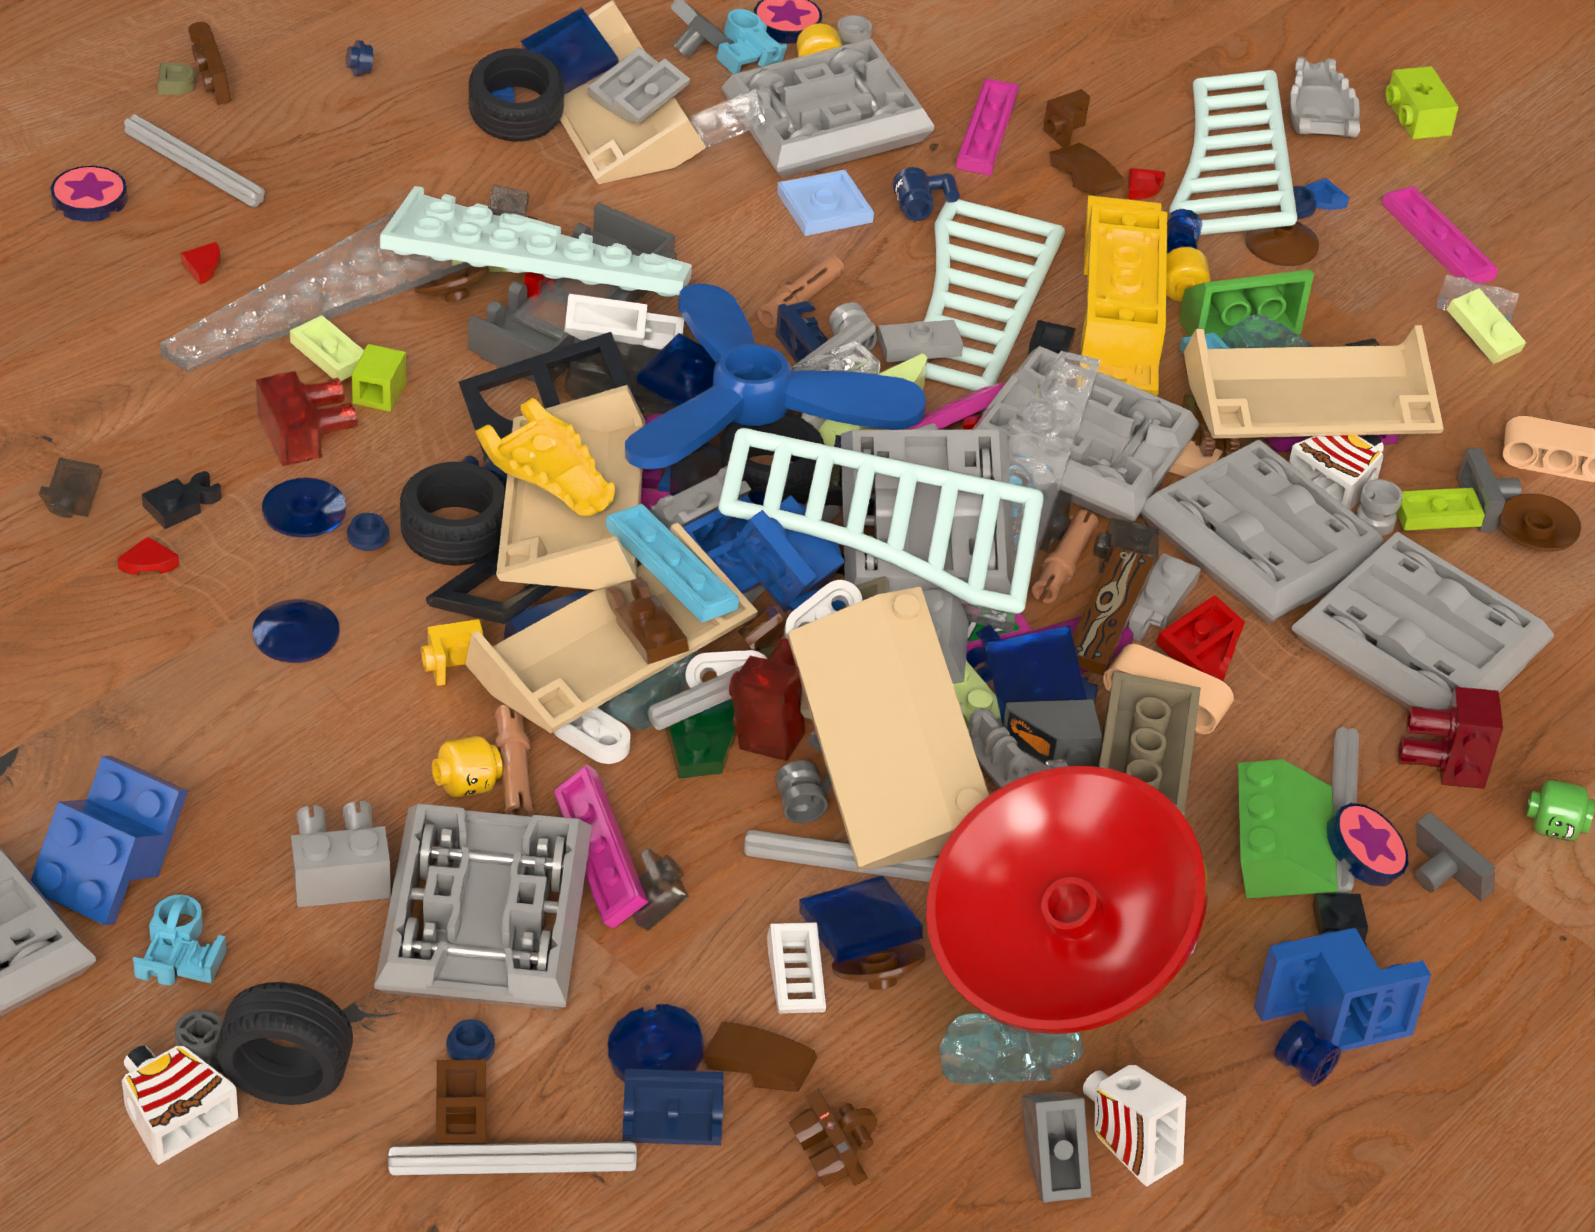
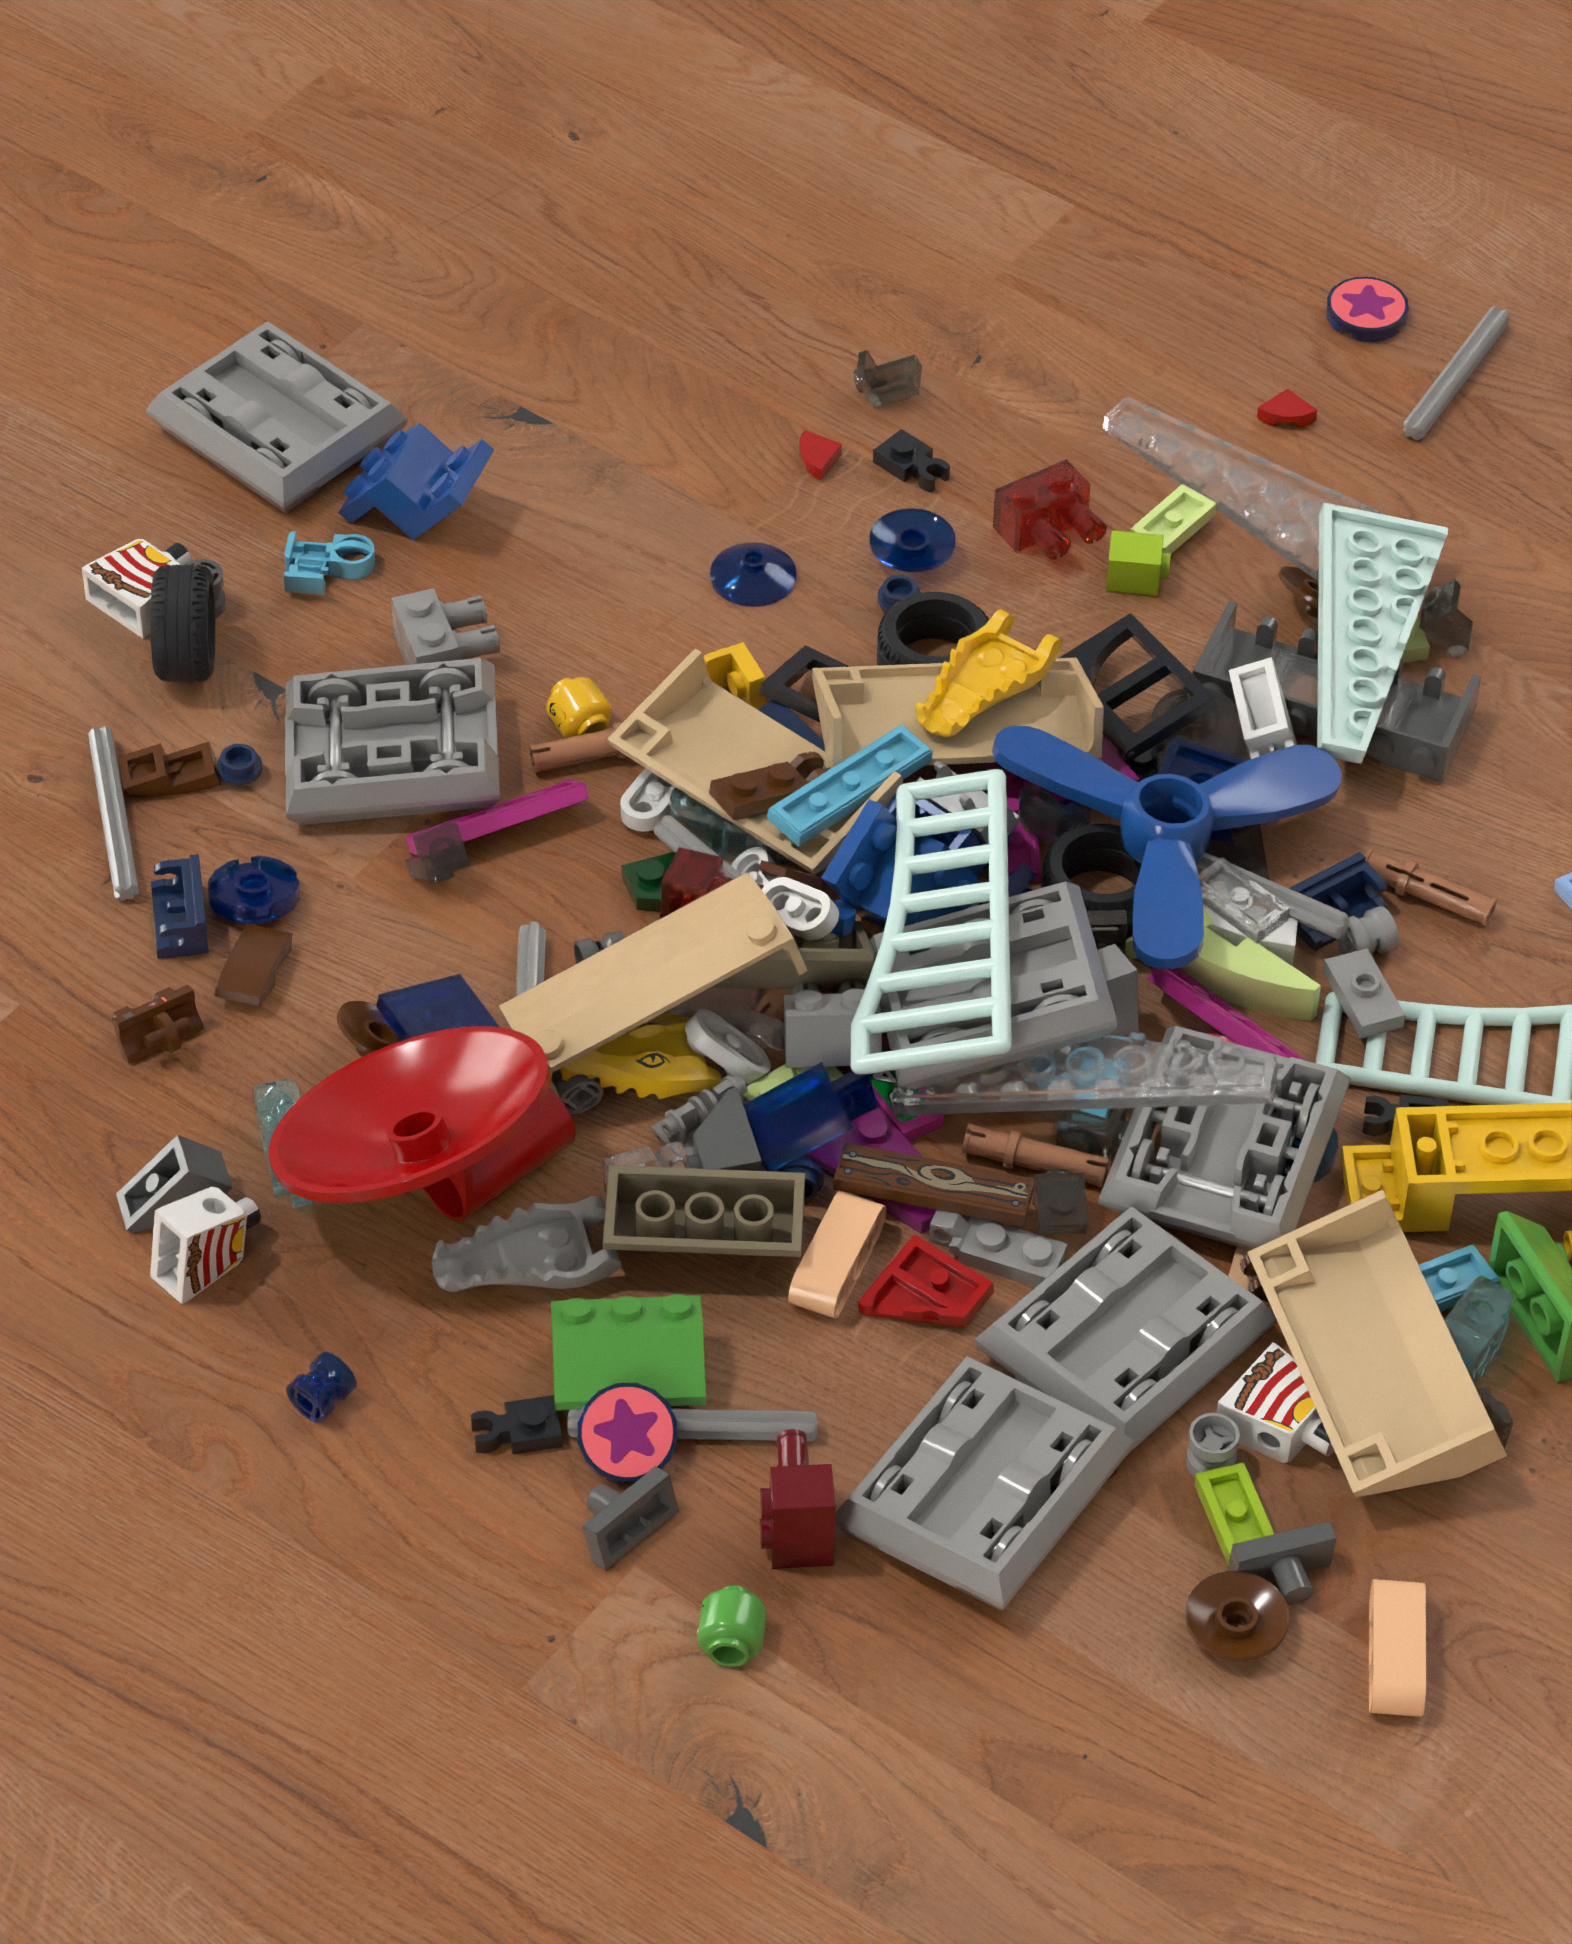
camera: 85 degrees right, 5 degrees up
white slope [767,923,826,1014] -> none
blue bracket [1254,928,1431,1055] -> none

